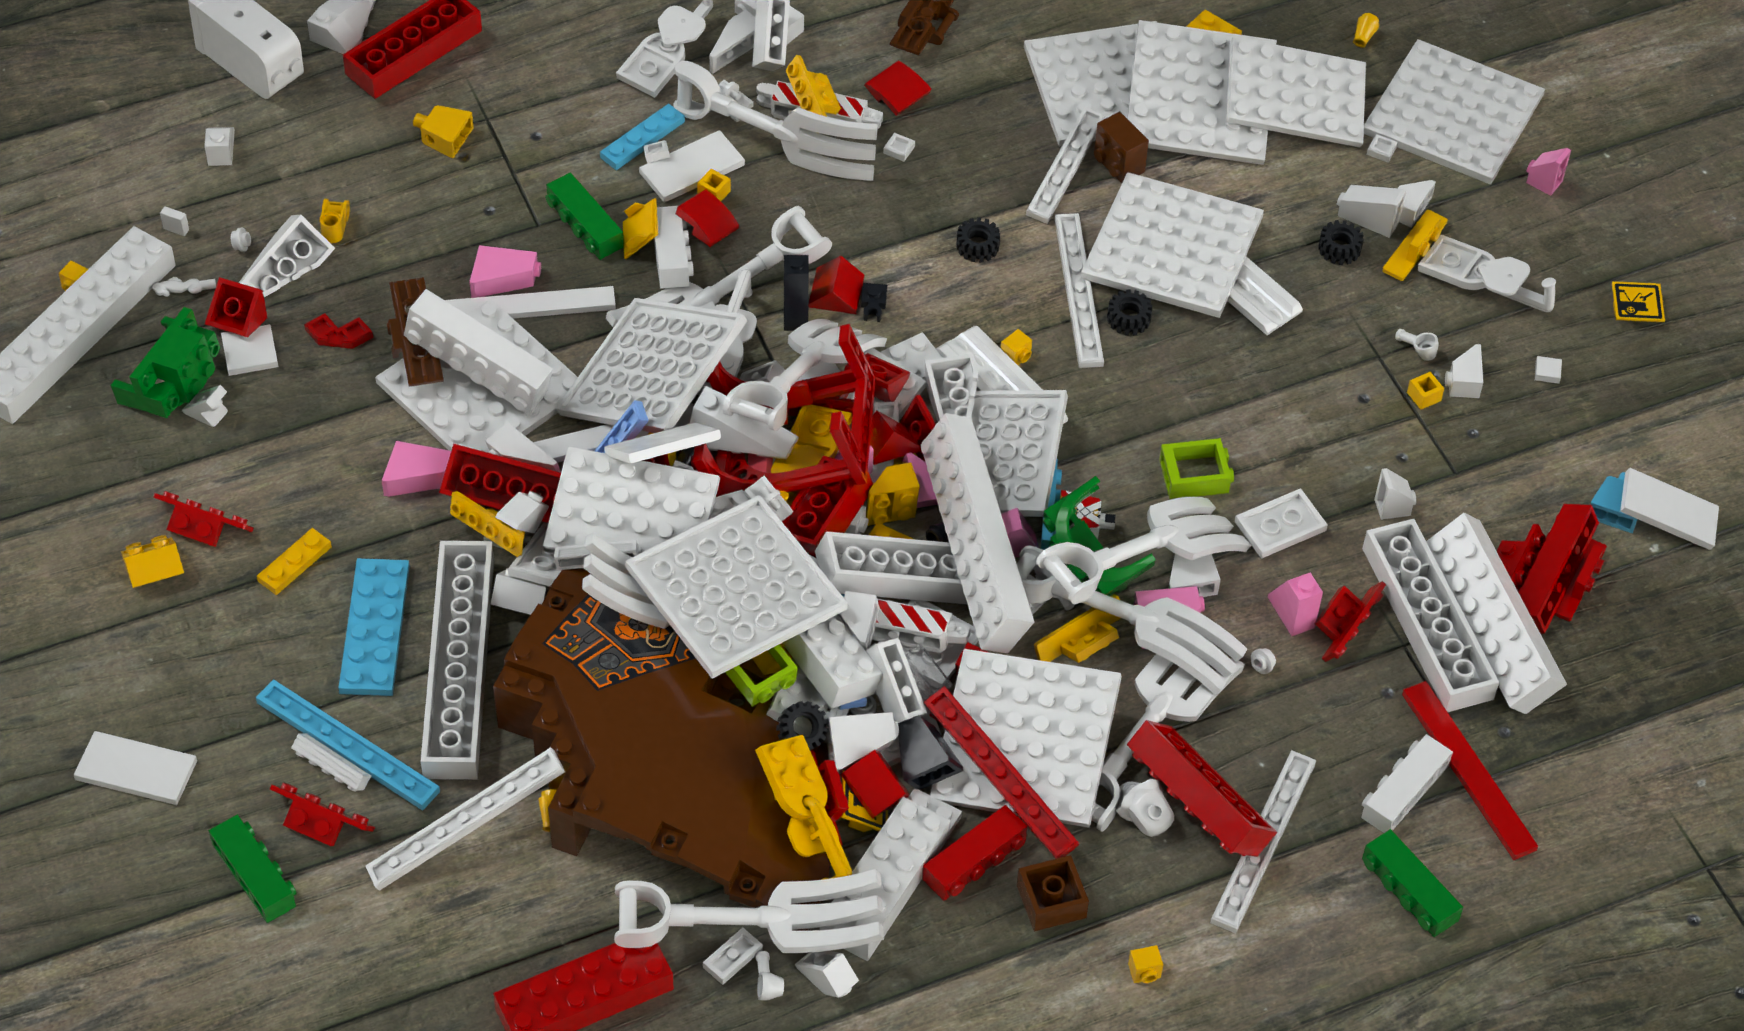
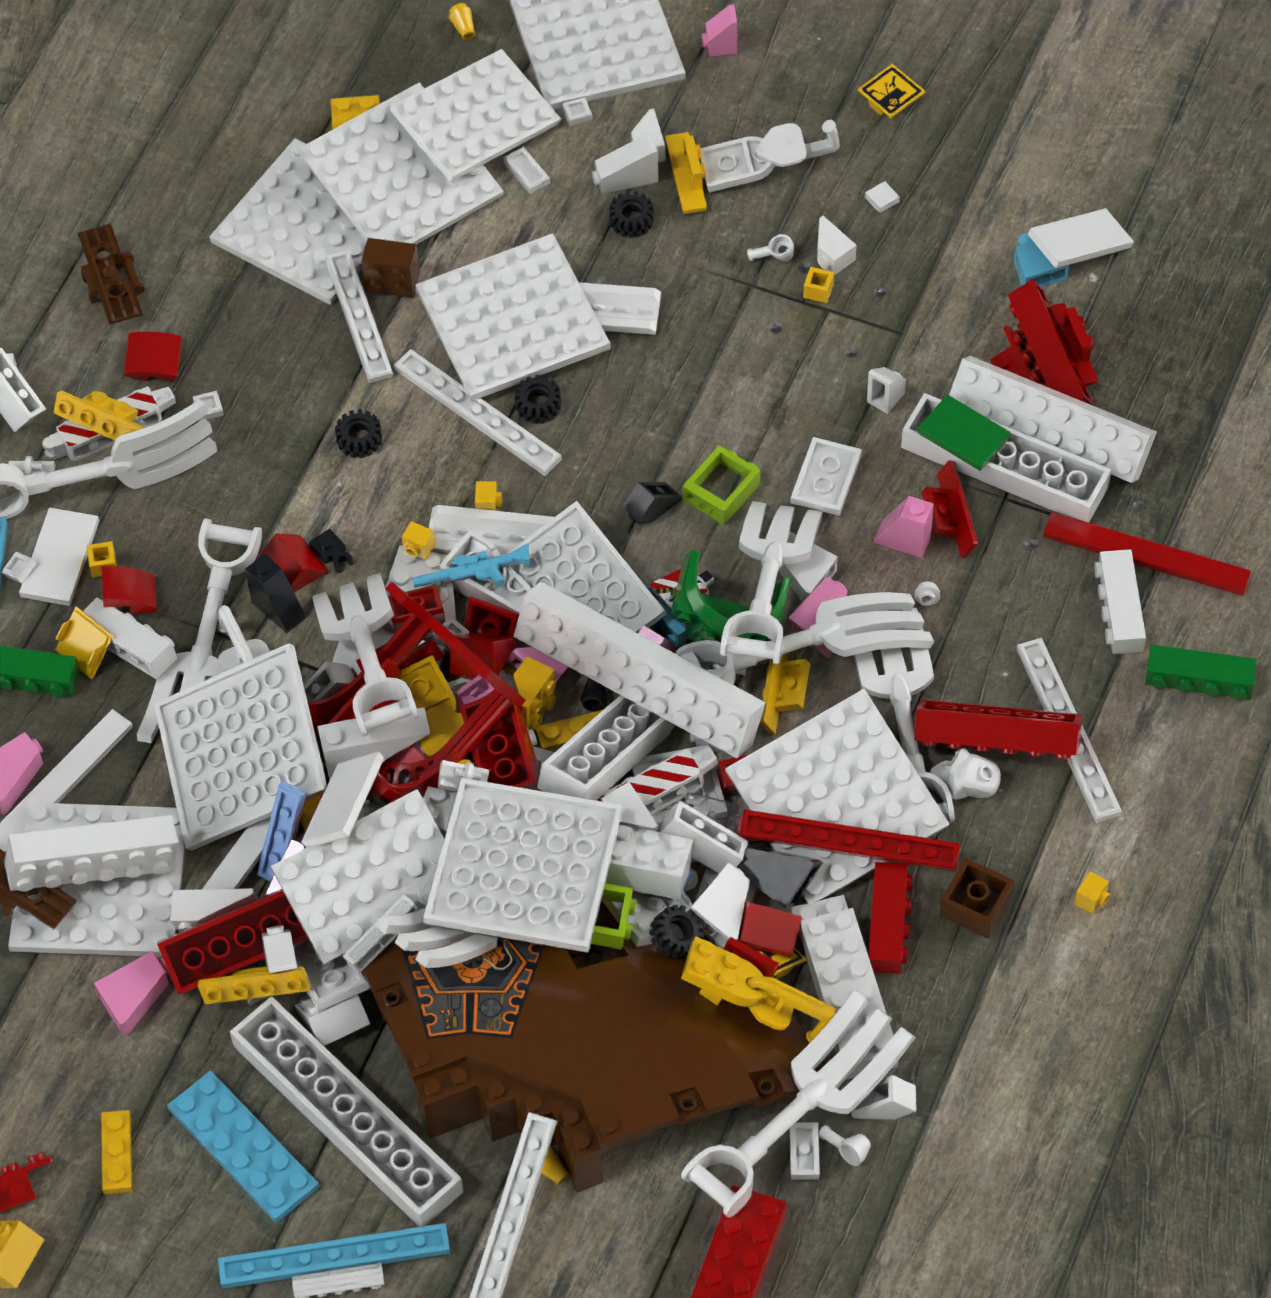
camera: 40 degrees left, 5 degrees up
none -> yellow plate [401,521,436,560]
none -> medium azure piece [412,544,530,588]
none -> white tile [503,147,550,194]
none -> black slope [622,482,682,523]
none -> green tile [917,394,1010,471]

